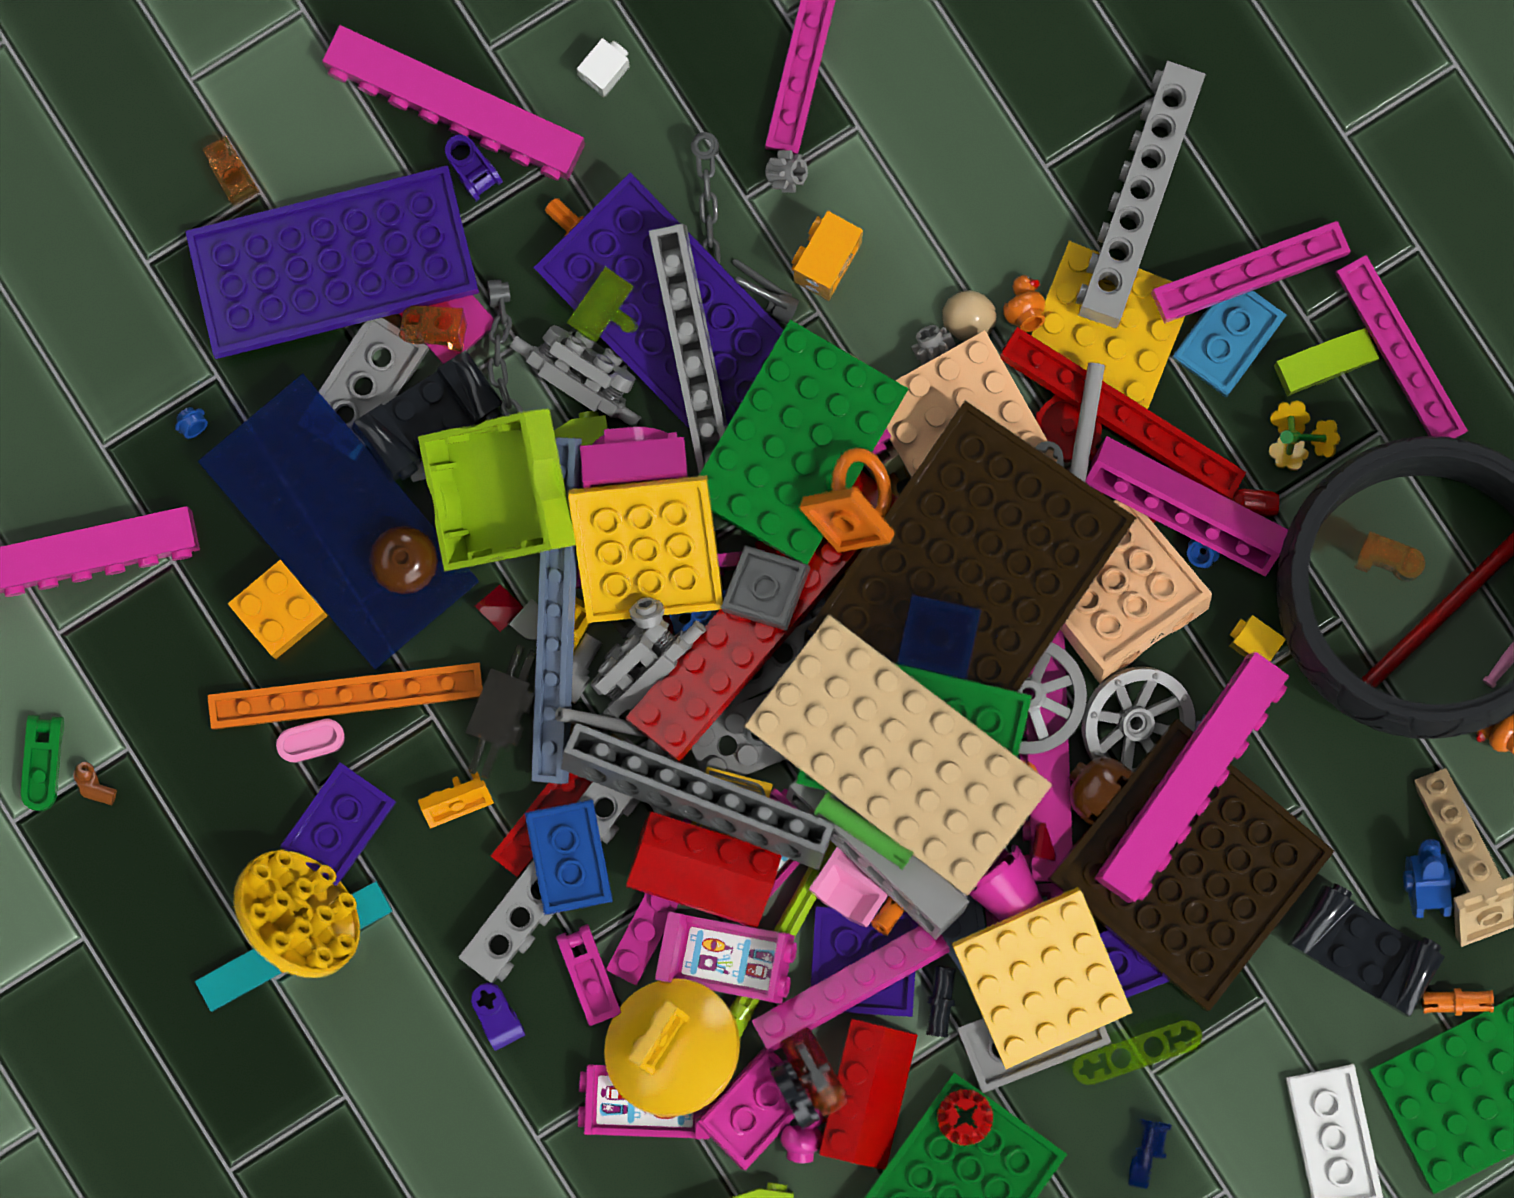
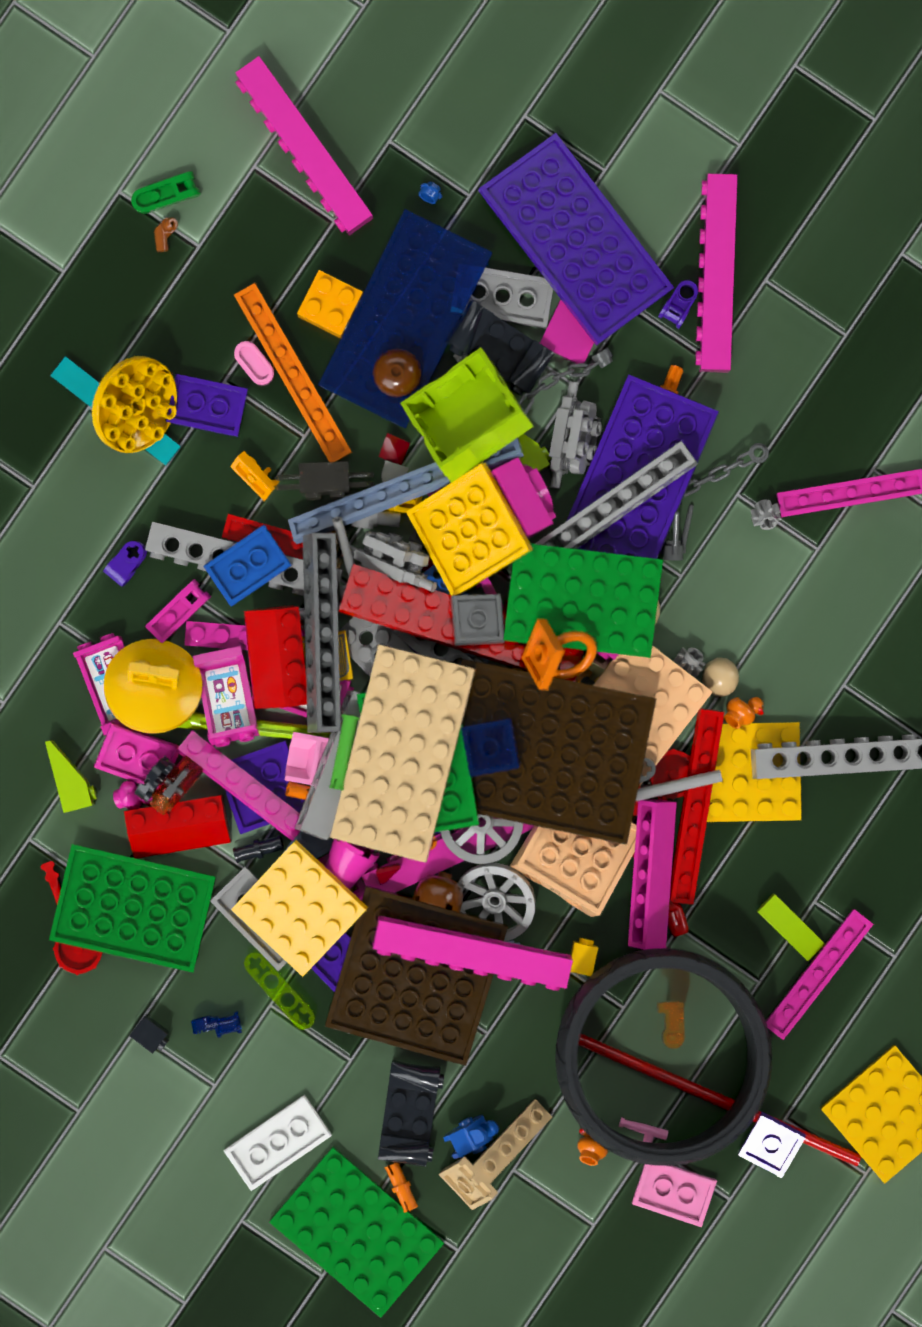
camera: 65 degrees right, 5 degrees up
clear orange leg [202,136,260,207] -> none
clear orange leg [399,306,467,351] -> none
clear neon green plate [567,267,638,342] -> none
white brick [577,38,630,97] -> none
light grey plate [630,598,665,629] -> none
light orange piece [791,210,863,301] -> none
red gear [937,1090,993,1145] -> none
dark pink plate [1151,221,1351,323] -> none
dark azure tile [1172,291,1287,397] -> none
blue plate [1187,539,1220,568] -> none
yellow plant [1269,401,1340,471] -> none

